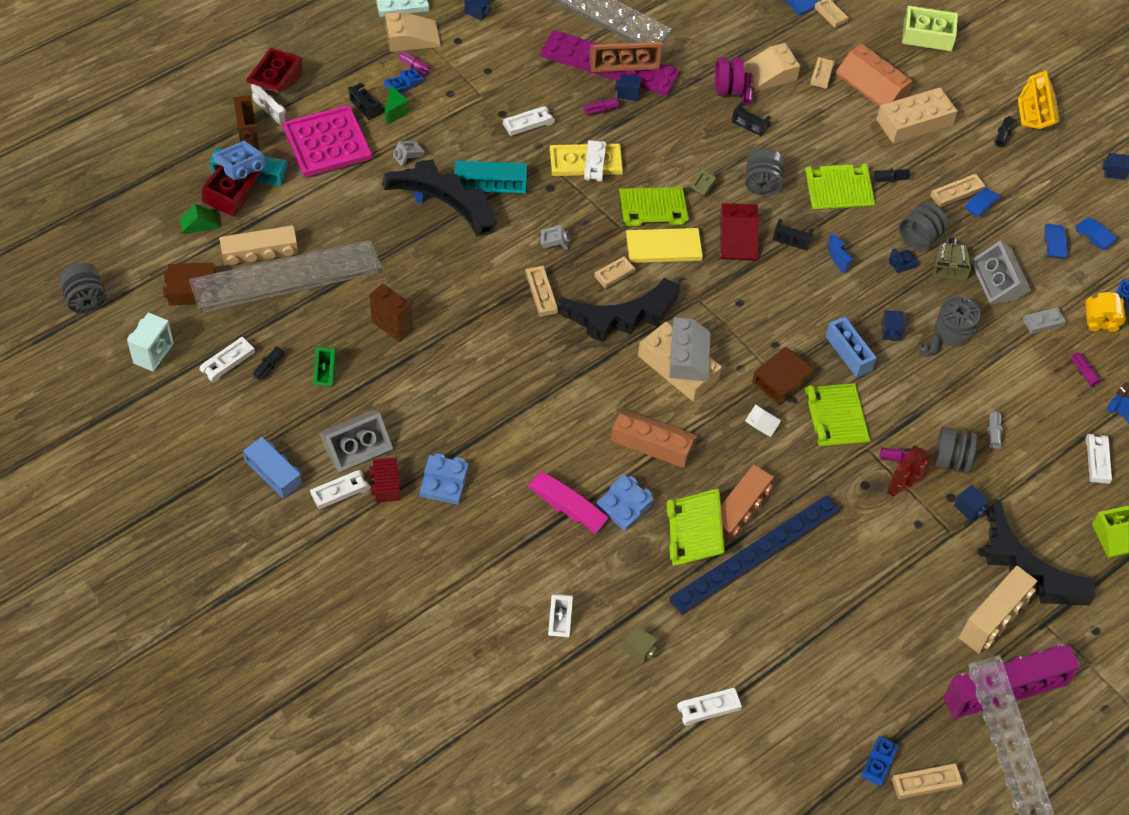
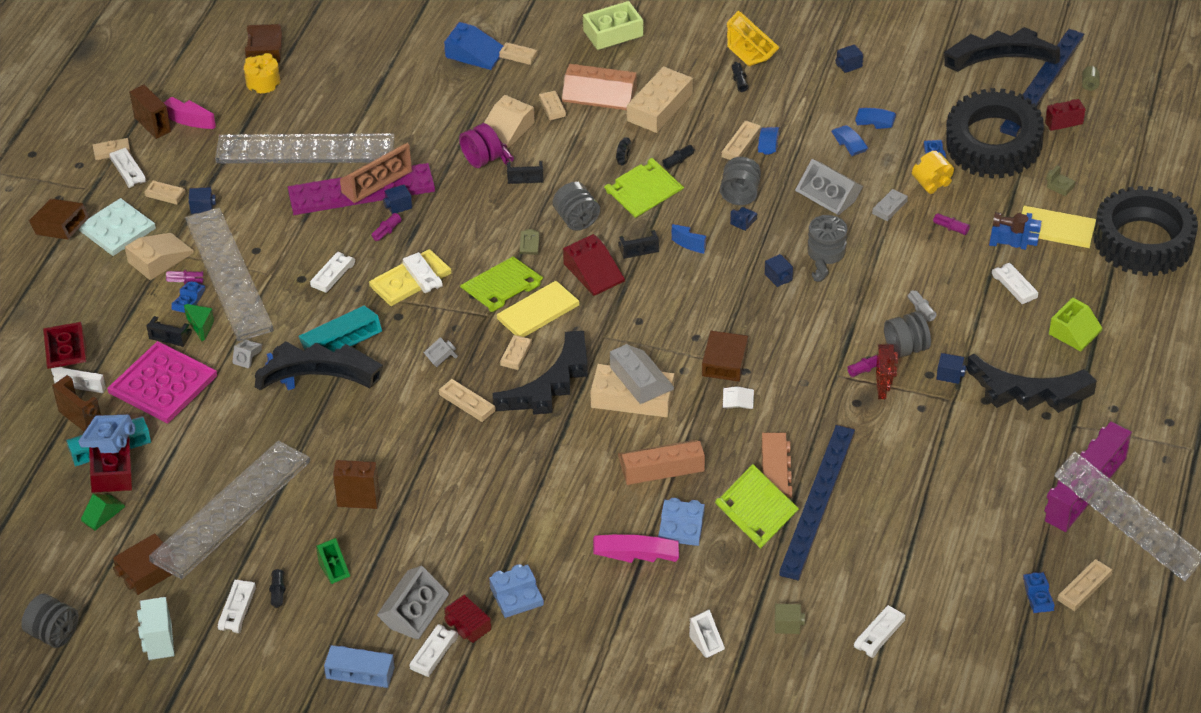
camera: 30 degrees left, 10 degrees down
tan brick [219,225,298,266] -> none
lime window [805,383,871,447] -> none
medium blue brick [826,317,876,378] -> none
olive torso [932,238,971,280] -> none
tan brick [959,566,1037,654] -> none
none -> clear plate [185,207,274,342]
none -> black gear [616,137,632,166]

